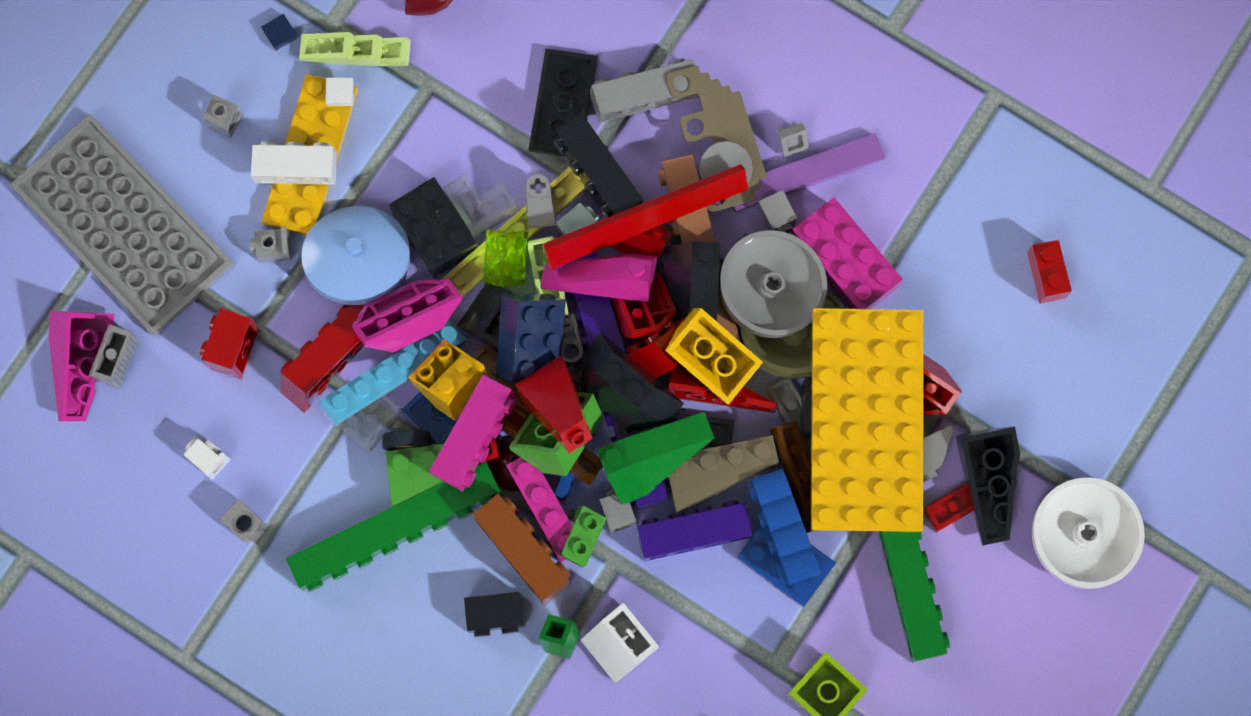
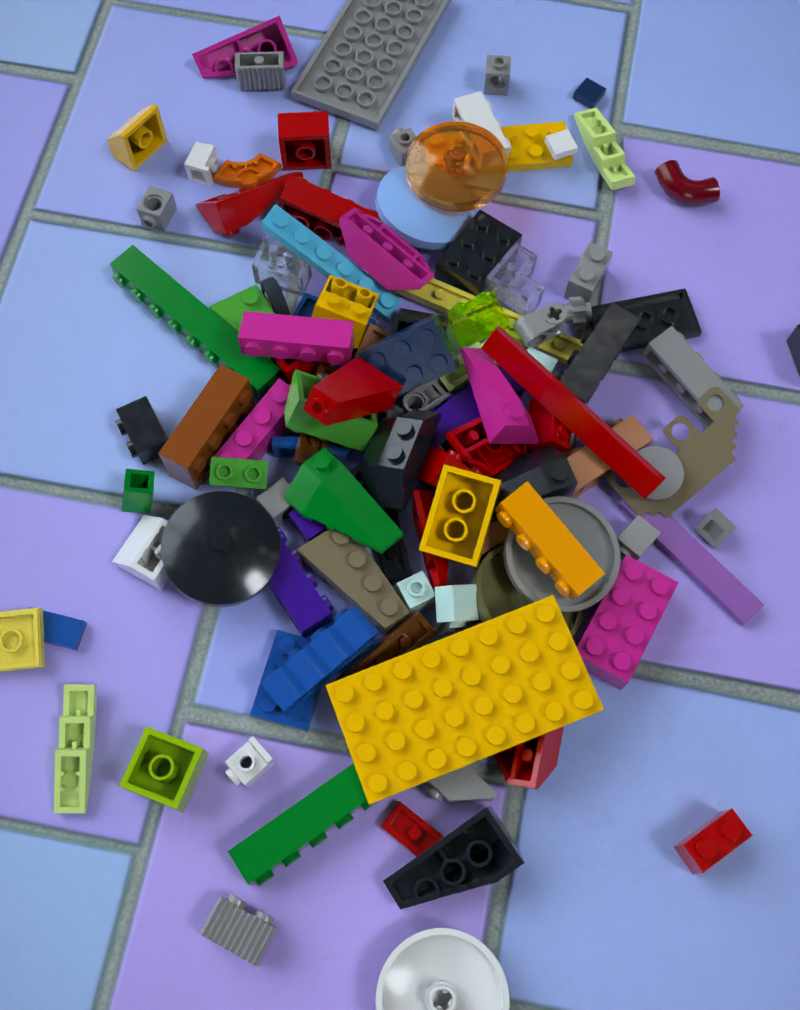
camera: 65 degrees right, 10 degrees down
none -> yellow slope [107,104,168,171]
none -> black dish [161,491,280,607]
none -> red wedge [195,172,303,237]
none -> light grey brick [199,894,278,966]
none -> orange tile [213,153,281,188]
none -> white brick [225,736,275,788]
none -> light aqua brick [396,571,436,614]
none -> clear orange dish [406,121,508,212]
none -> light aqua brick [435,584,479,628]
none -> light orange brick [494,481,605,600]
none -> light grey gear [562,296,592,330]
none -> light grey brick [564,242,613,302]

